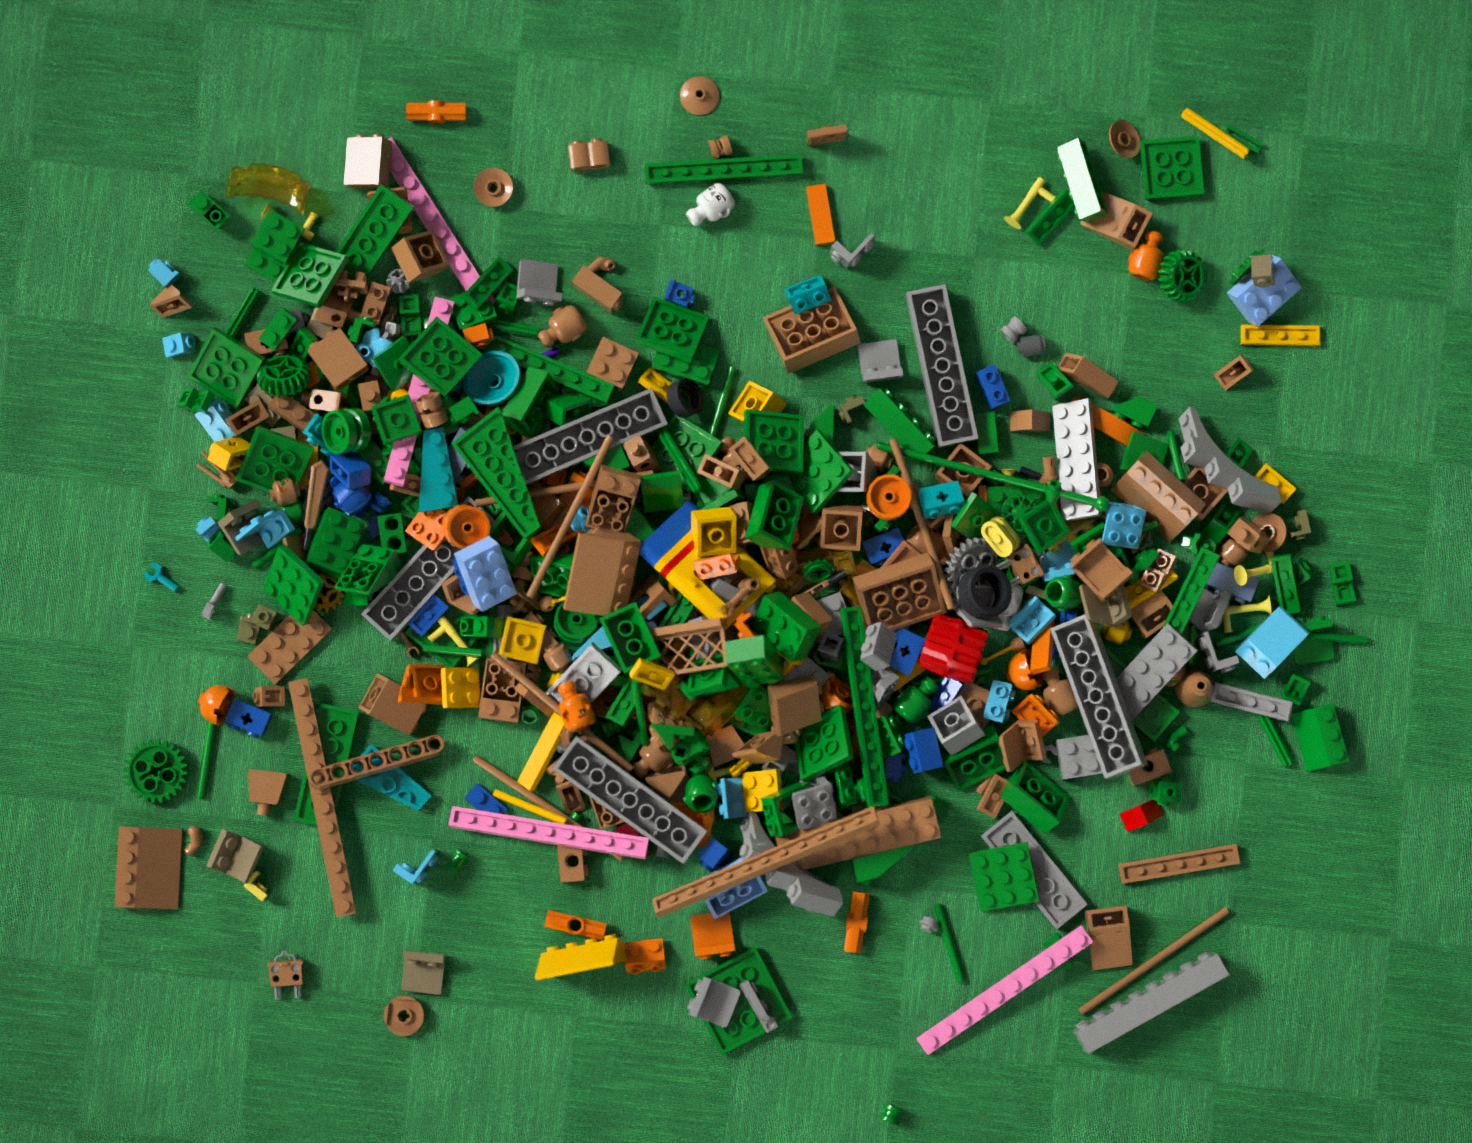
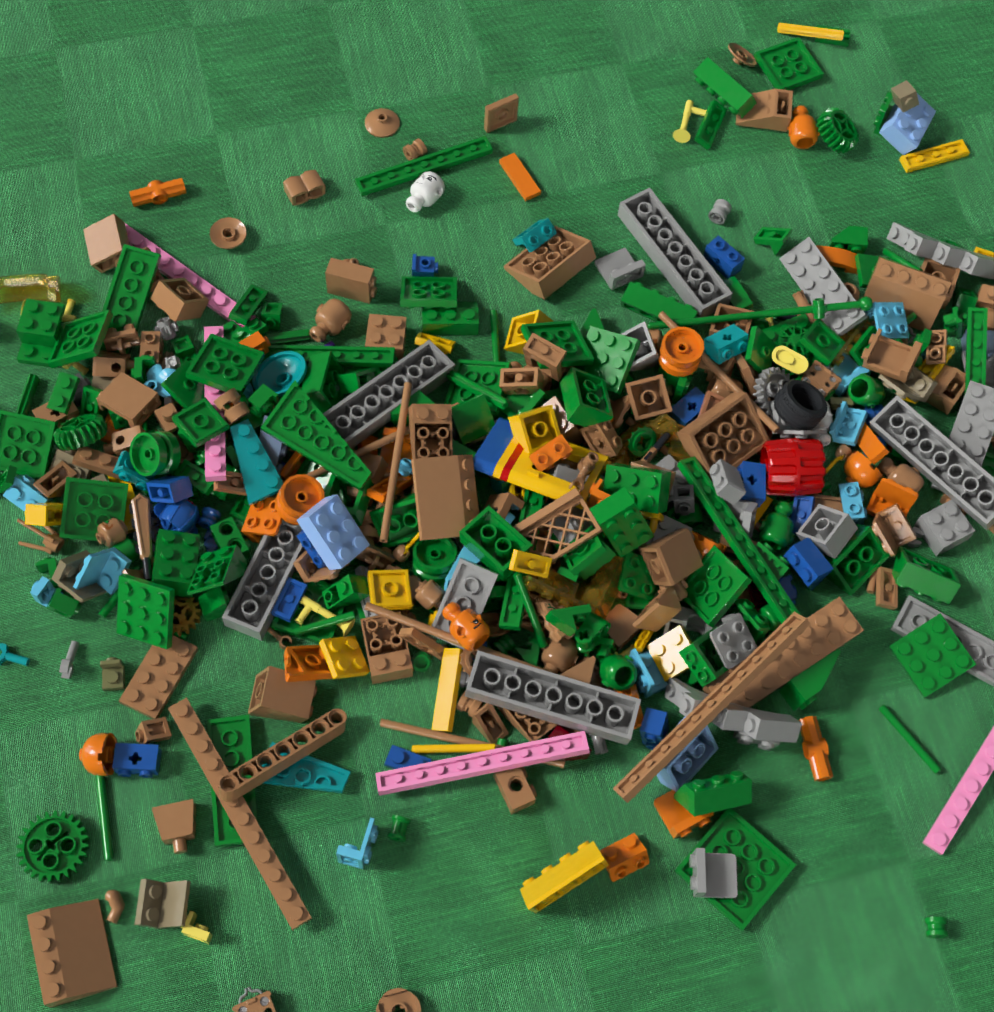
camera: 20 degrees left, 20 degrees down
olive bracket [250,604,279,632] -> none
dark tan bracket [401,950,446,995] -> none
light grey bracket [516,259,562,306] -> none
orange piece [544,910,607,940] -> none
medium nougat torso [623,435,663,474] -> none
black tyre [666,378,704,418] -> none
light grey hinge [739,980,778,1033] -> none
light grey bracket [830,232,876,269] -> none
olive bracket [838,395,865,425] -> none
light grey plate [919,916,938,933] -> none
medium nougat slope [1010,409,1050,432] -> none
dark grey brick [1016,335,1046,357] -> none
medium nougat slope [1057,353,1119,398] -> none
yellow head [1101,620,1132,645] -> none
medium nougat slope [1214,354,1254,391] -> none
none -> green slope [674,771,752,817]

